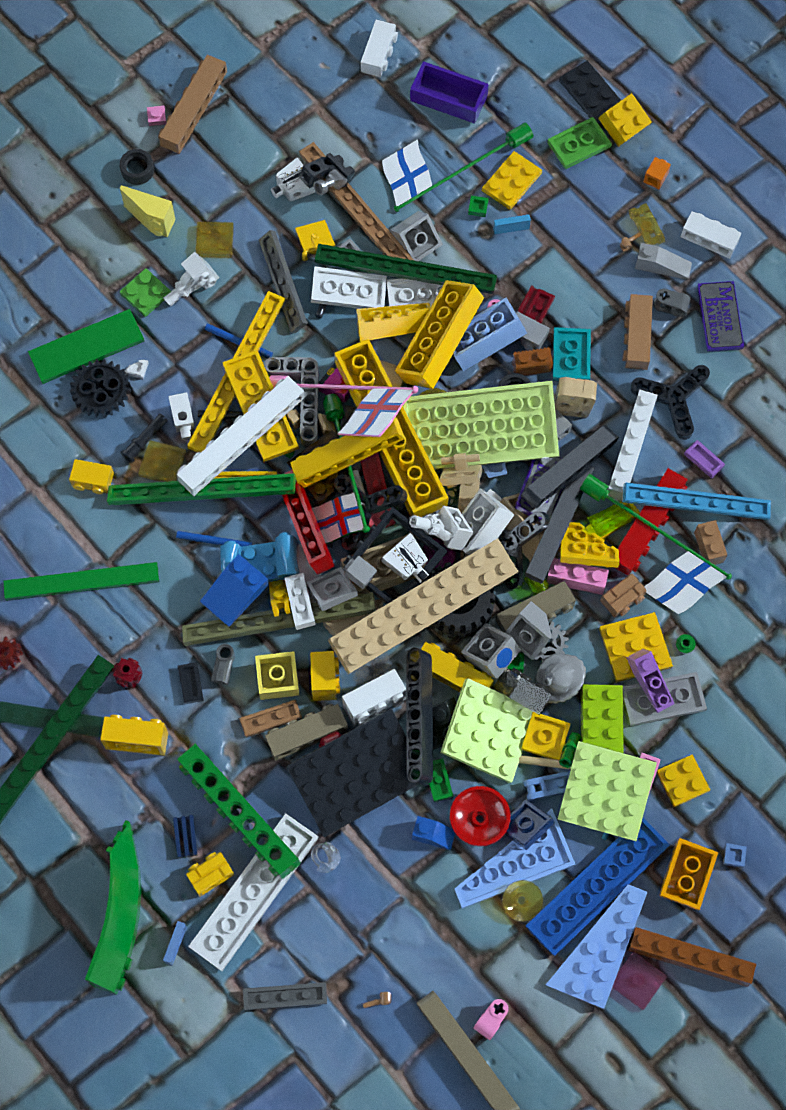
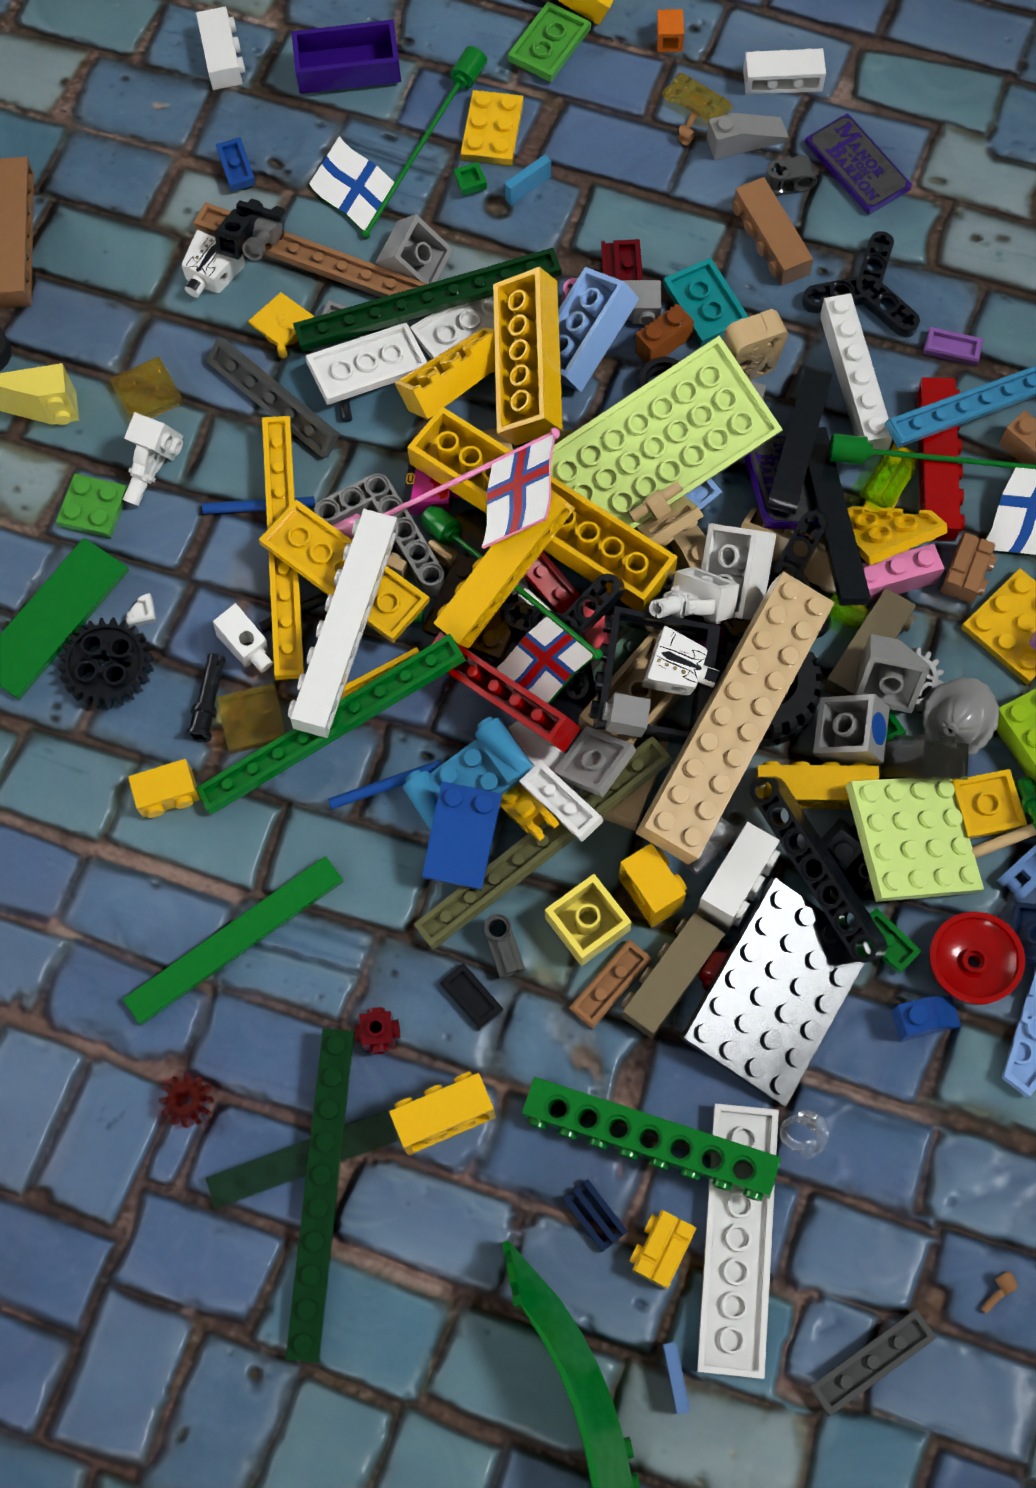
camera: 25 degrees left, 0 degrees up
none -> blue plate [215,137,256,192]

